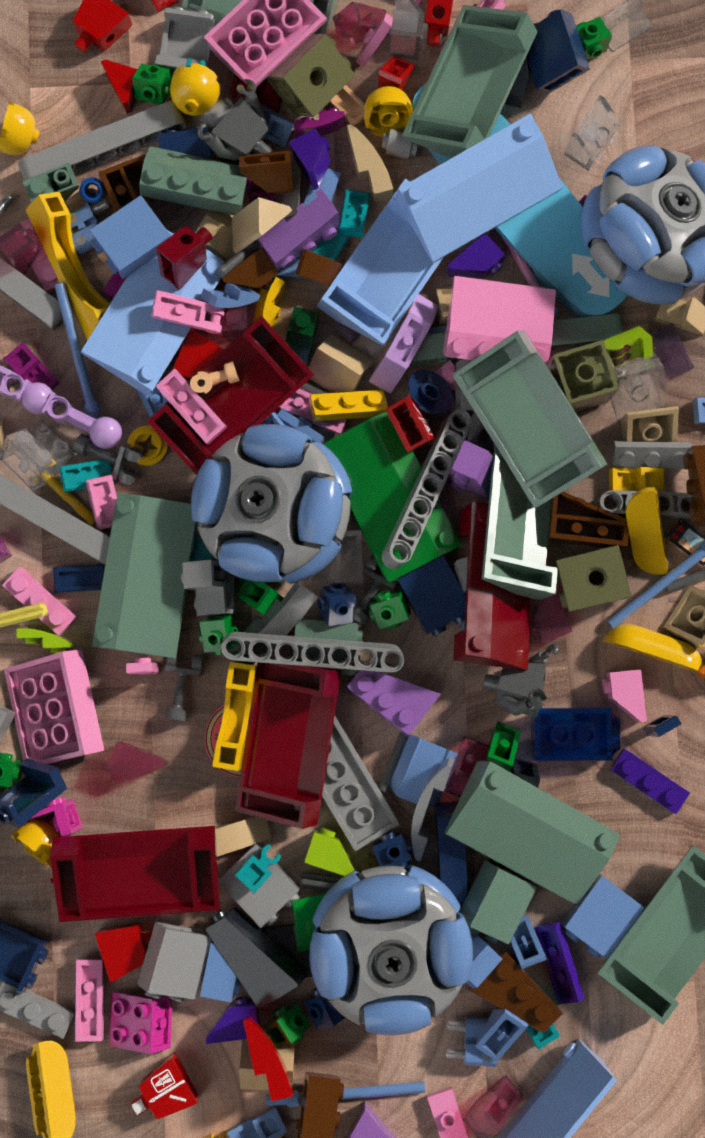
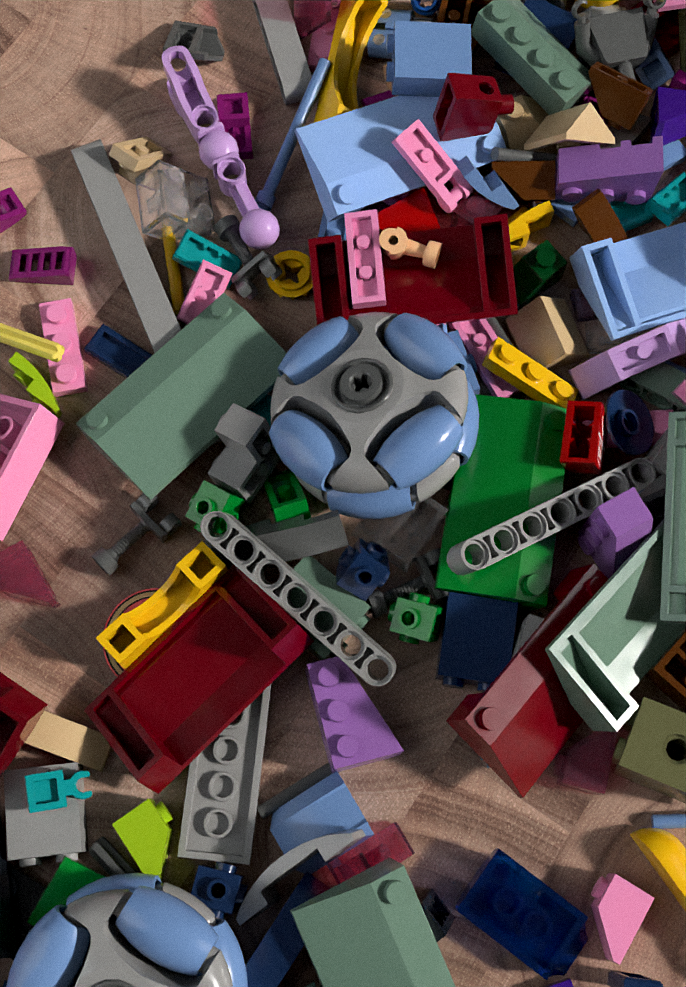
camera: 35 degrees right, 10 degrees down
bright pink plate [126,658,160,675] -> none
green slope [482,721,521,772] -> none
dark grey torso [484,644,559,717] -> none

